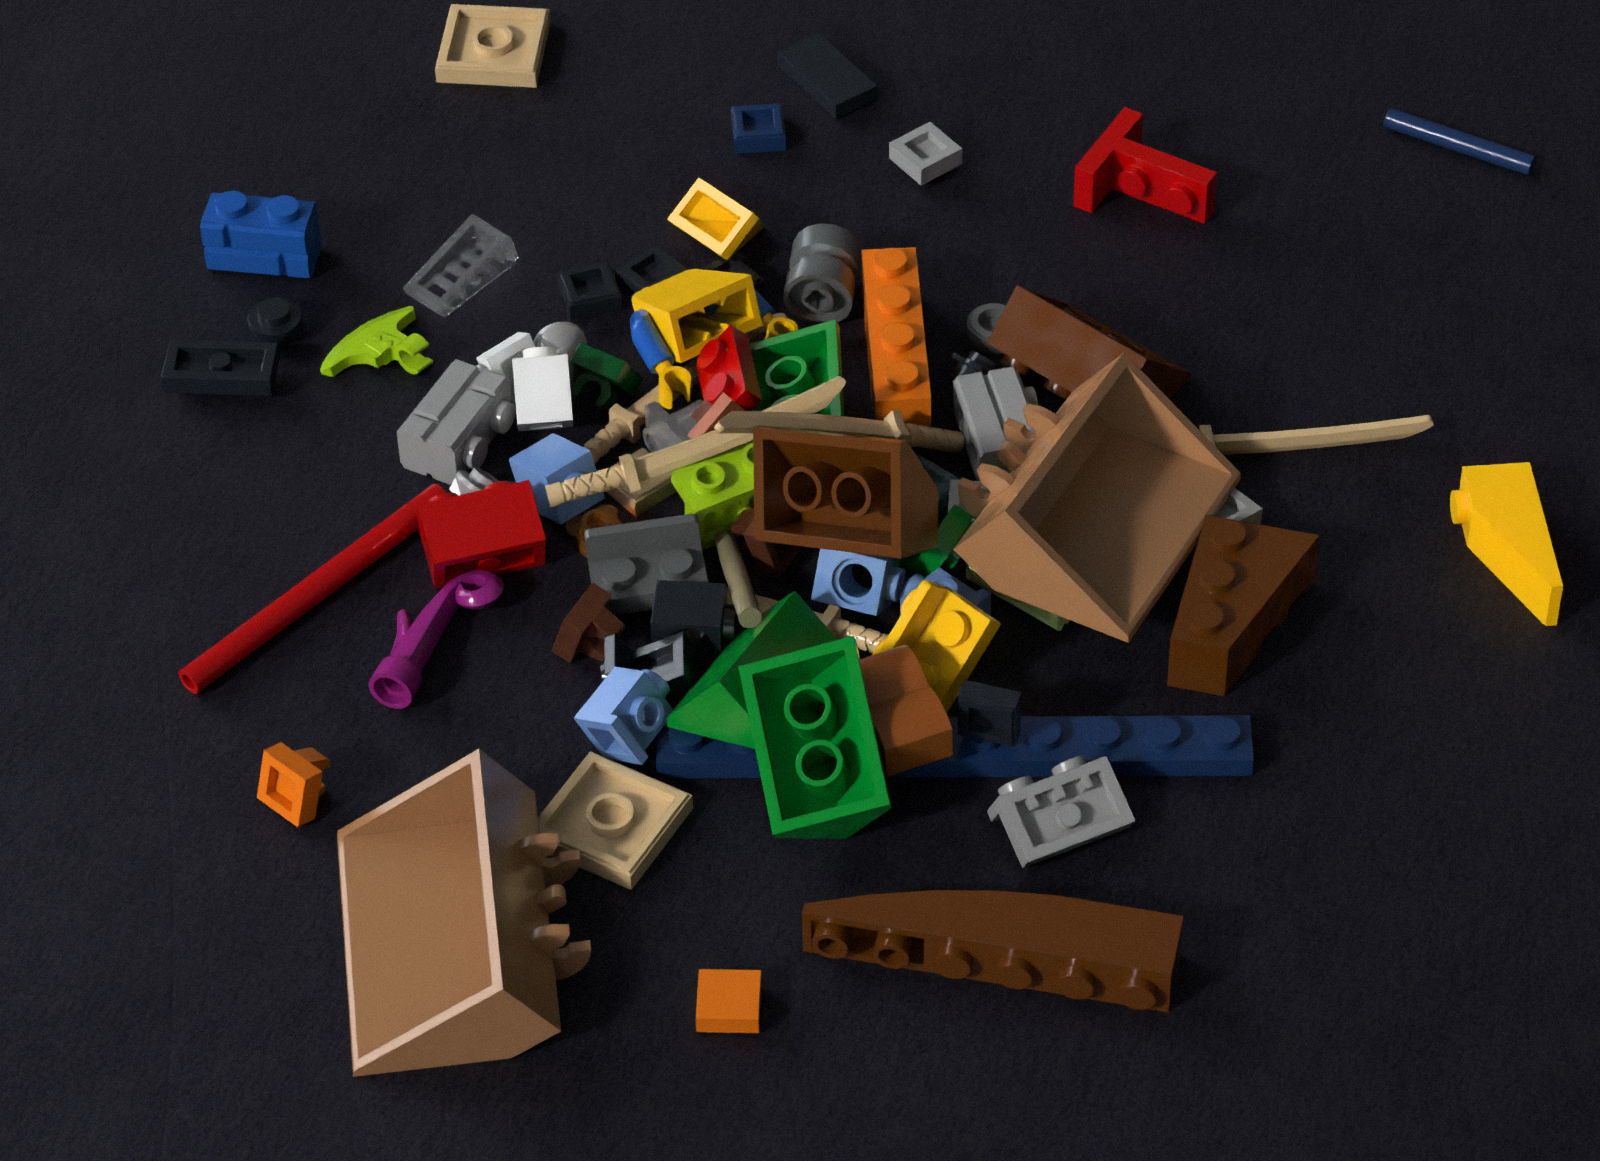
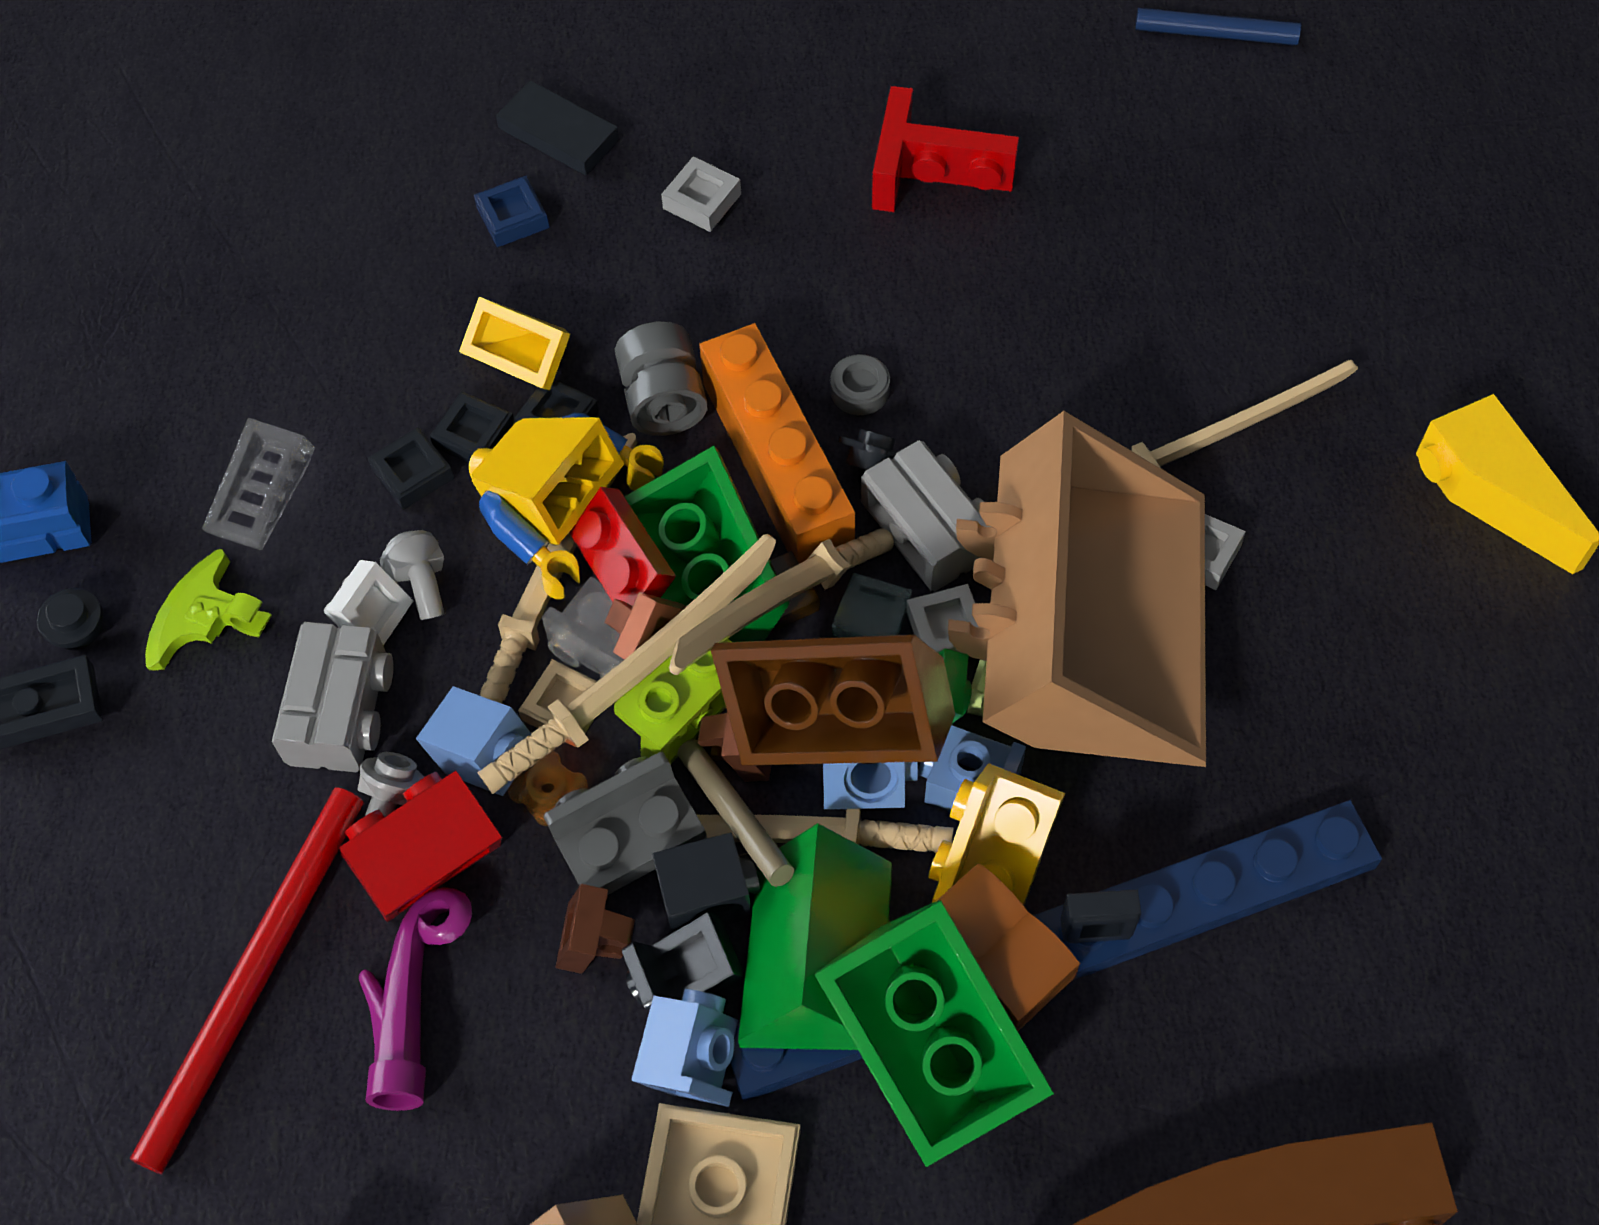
camera: 20 degrees left, 15 degrees up
tan tile [435,4,551,88] -> none
white brick [512,347,573,431] -> none
dark green tile [570,342,643,413] -> none
reddish brown slope [987,285,1191,399] -> none
light grey bracket [987,755,1135,869] -> none
reddish brown wedge [1167,515,1319,697] -> none

